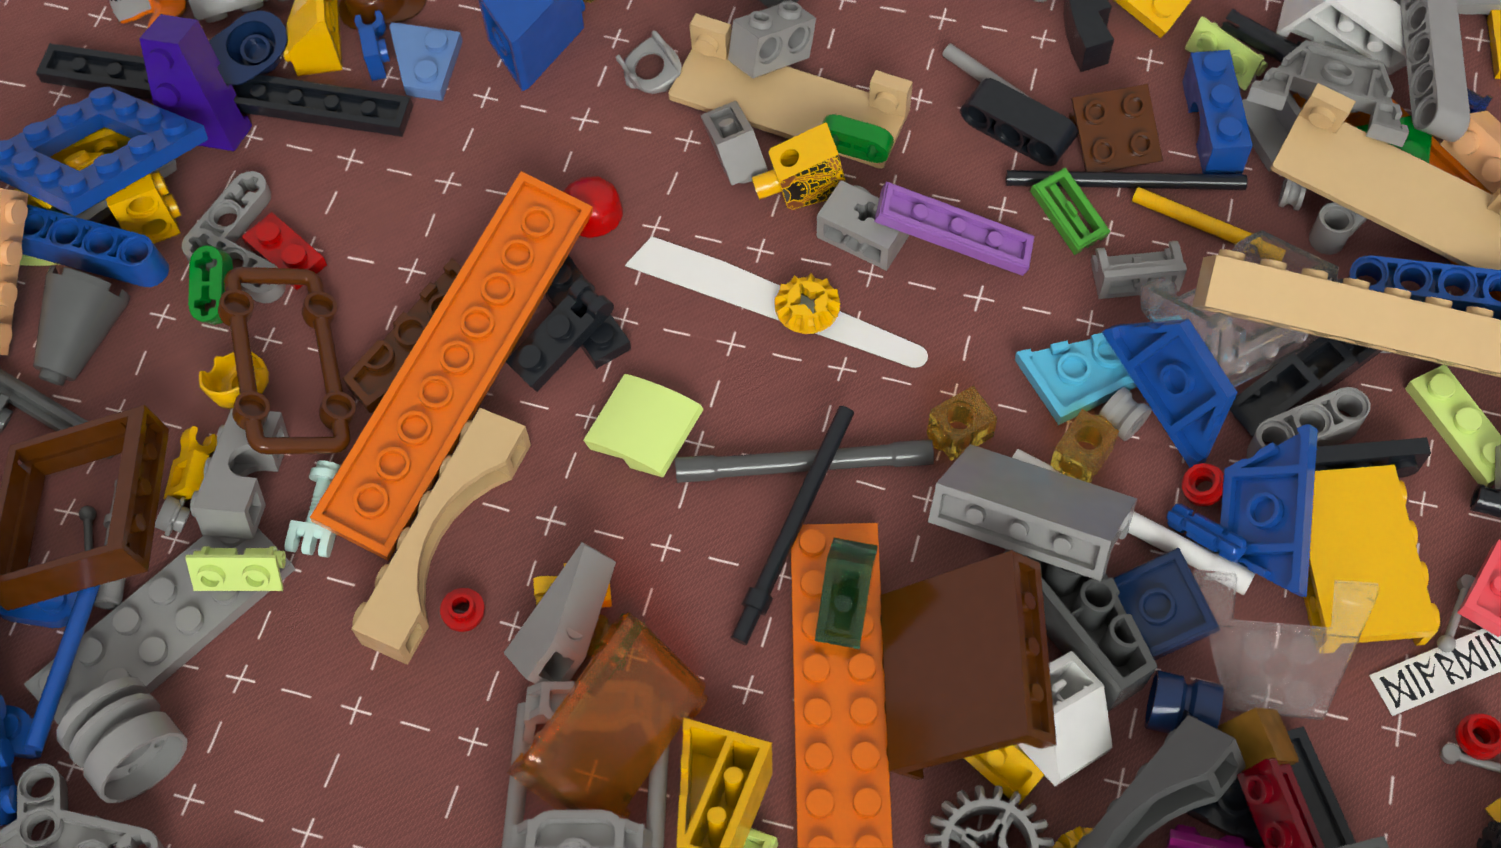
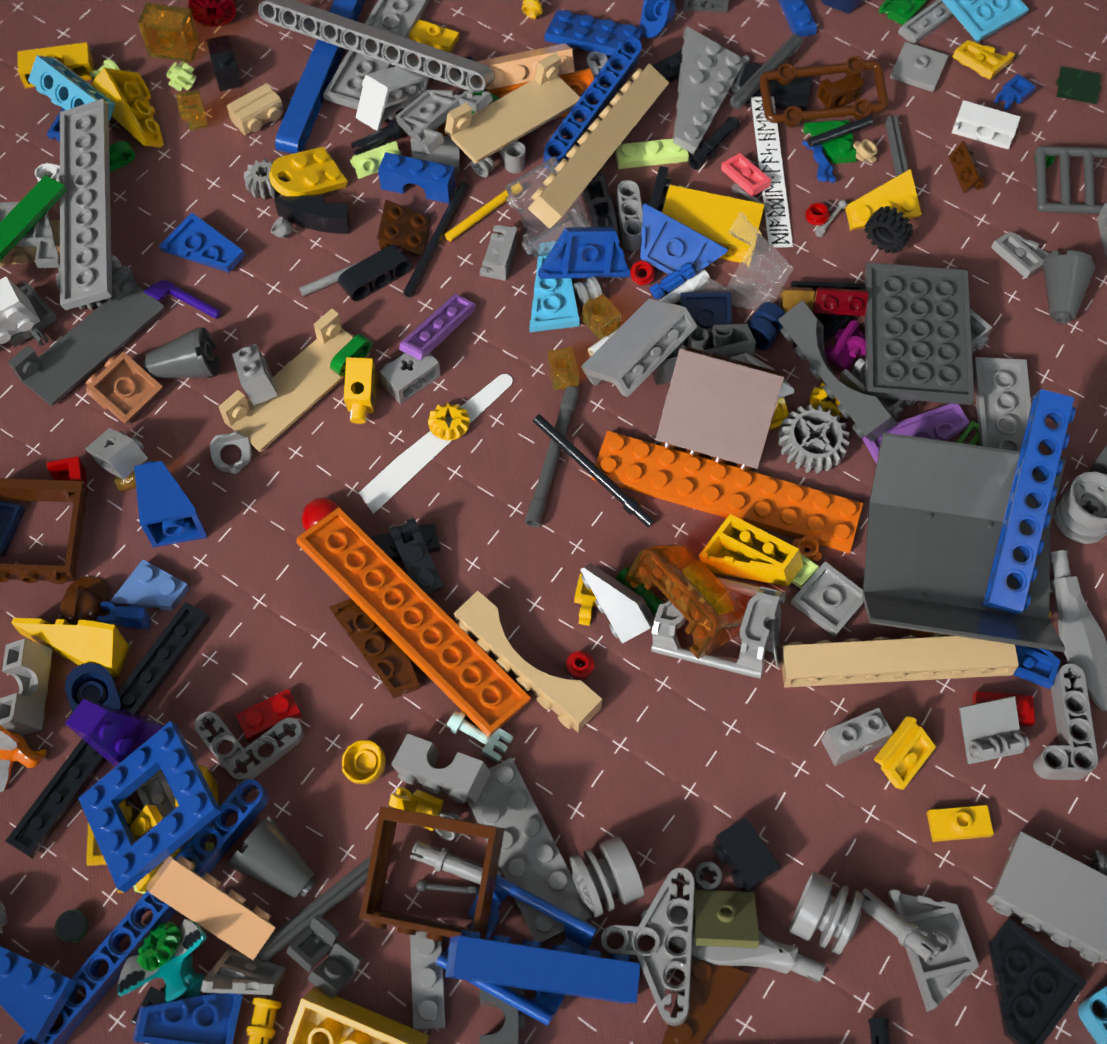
camera: 75 degrees left, 0 degrees up
yellowish green hinge [185,546,286,591] -> none
green beam [188,245,233,325] -> none
reddish brown bar [218,267,356,454] -> none
yellowish green slope [583,374,704,477] -> none
light grey slope [700,101,768,186] -> none
clear green slope [815,538,878,649] -> none
bright green tile [1030,167,1111,255] -> none

